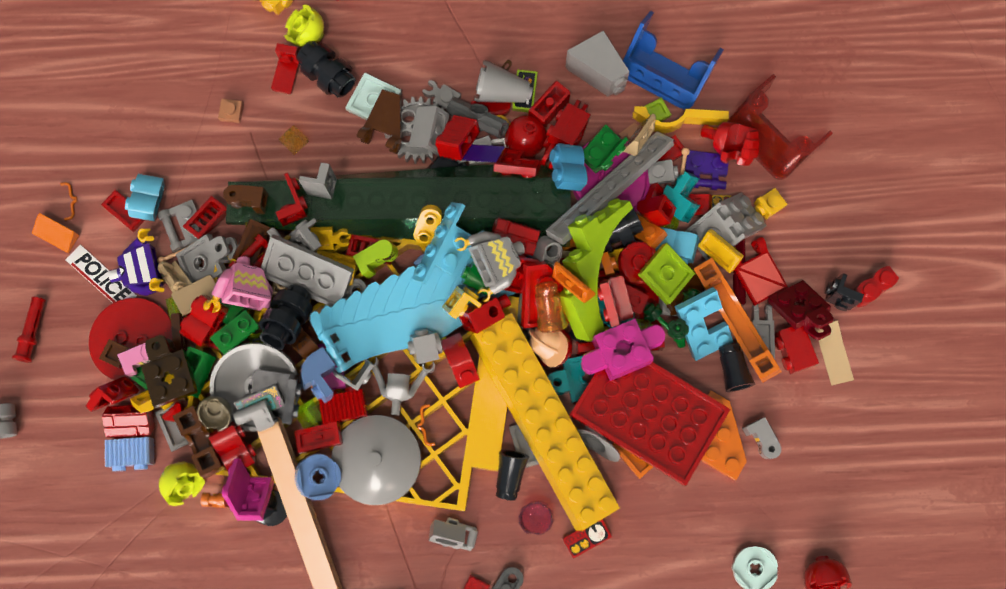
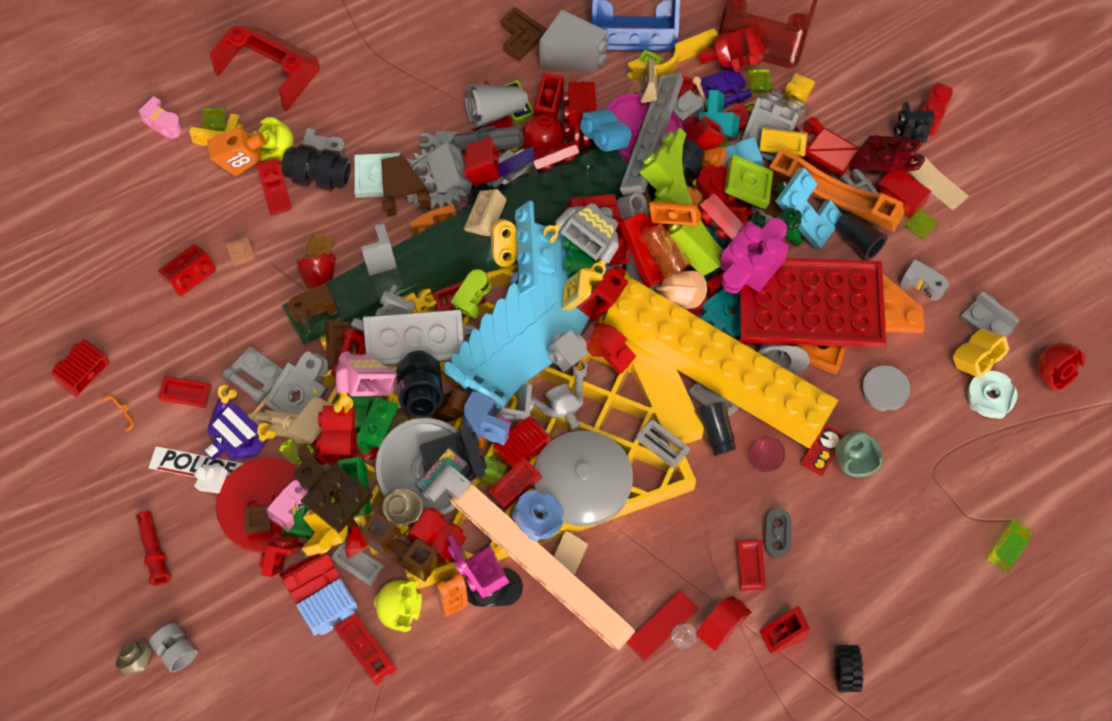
camera: 30 degrees left, 15 degrees down
orange slope [32,213,80,254] -> none
medium azure brick [125,173,165,222] -> none
red slope [183,195,229,239] -> none
red bracket [276,172,308,226] -> none
orange piece [417,404,435,446] -> none
light grey piece [429,517,478,551] -> none
green bracket [583,125,629,173] -> none
none -> red brick [51,339,109,397]
none -> red bracket [157,244,216,297]
none -> white tile [194,465,228,493]
none -> orange torso [207,128,266,176]
none -> red hat [297,253,336,290]
none -> light grey leg [302,128,345,157]
none -> red plate [334,613,397,686]
none -> orange slope [411,205,456,239]
none -> tan slope [464,189,506,236]
none -> reddish brown plate [500,7,547,61]
none -> tan slope [554,531,588,576]
none -> light grey tile [636,419,690,469]
none -> clear neon green plate [748,69,773,93]
none -> sand green piece [835,430,883,478]
none -> light grey tile [862,365,910,411]
none -> clear neon green plate [905,209,938,241]
none -> yellow brick [953,328,1009,377]
none -> light grey bracket [960,291,1019,338]

